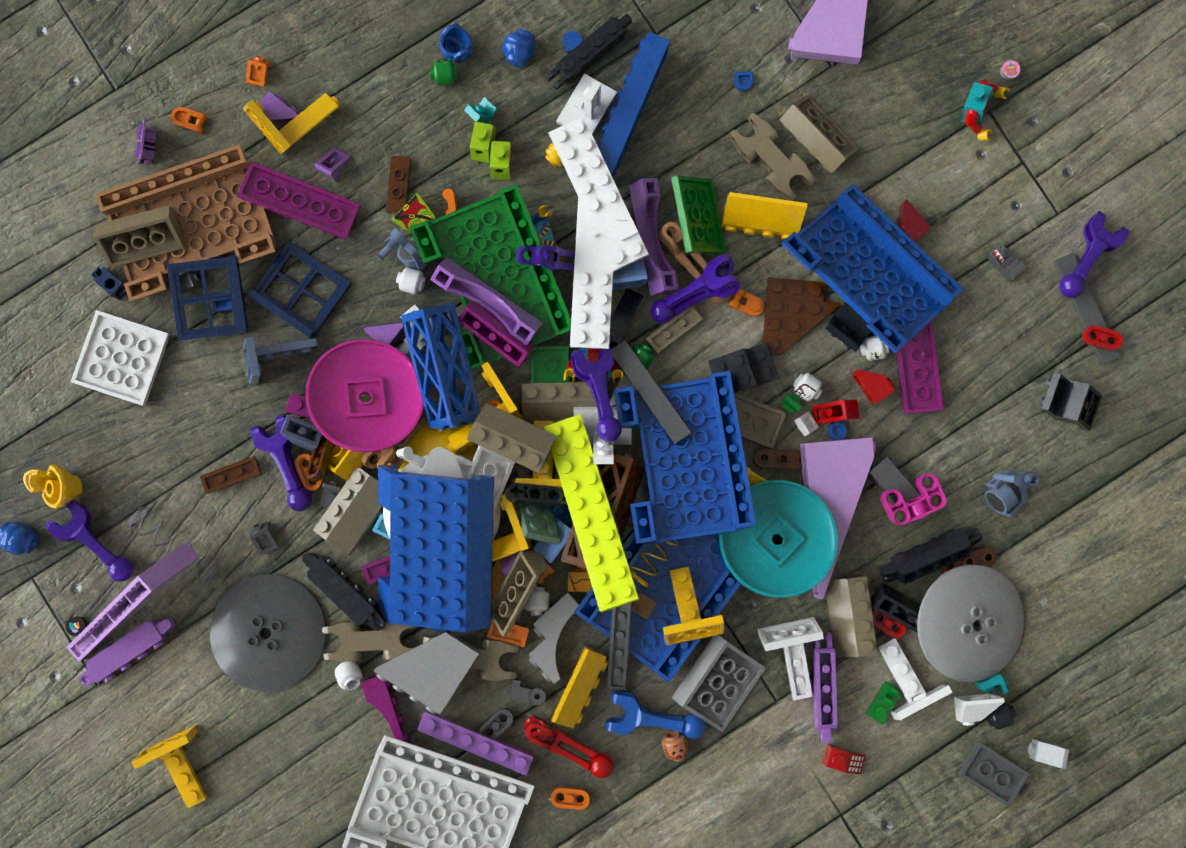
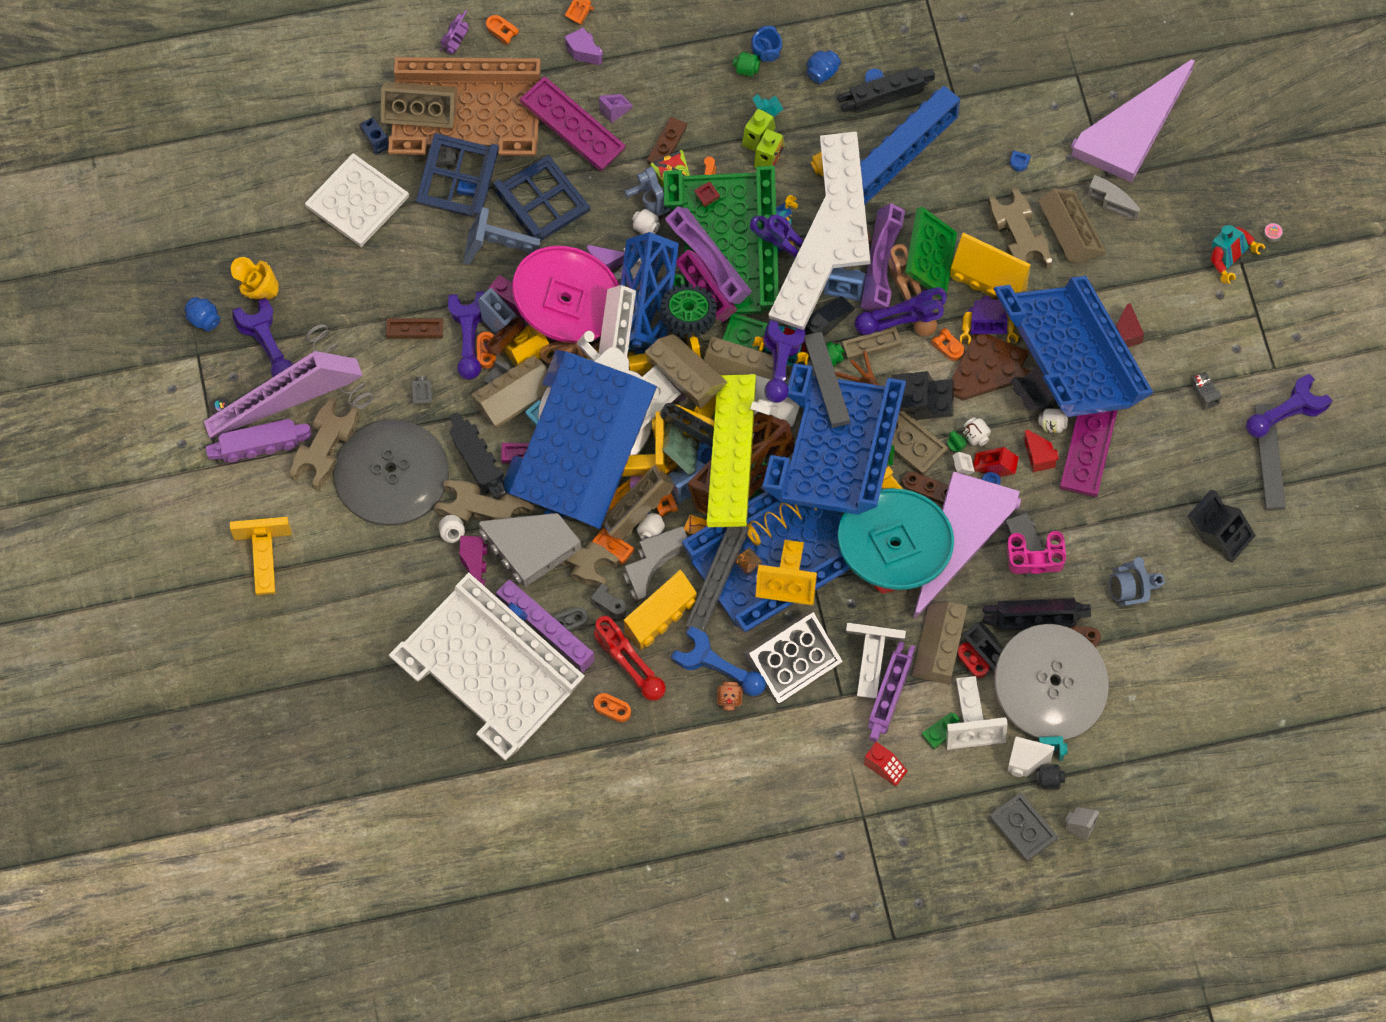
camera: 20 degrees right, 20 degrees down
yellow piece [243,93,340,154] -> none
white piece [556,73,617,135] -> none
red plate [1082,325,1123,351] -> none
none -> dark tan piece [289,397,360,490]
none -> blue tile [507,602,528,621]
none -> white brick [599,285,636,357]
none -> wheel [660,284,716,338]
none -> dark red plate [694,181,720,208]
none -> dark orange plant [835,351,880,386]
none -> dark purple torso [960,296,1018,346]
none -> light grey slope [1088,175,1140,221]

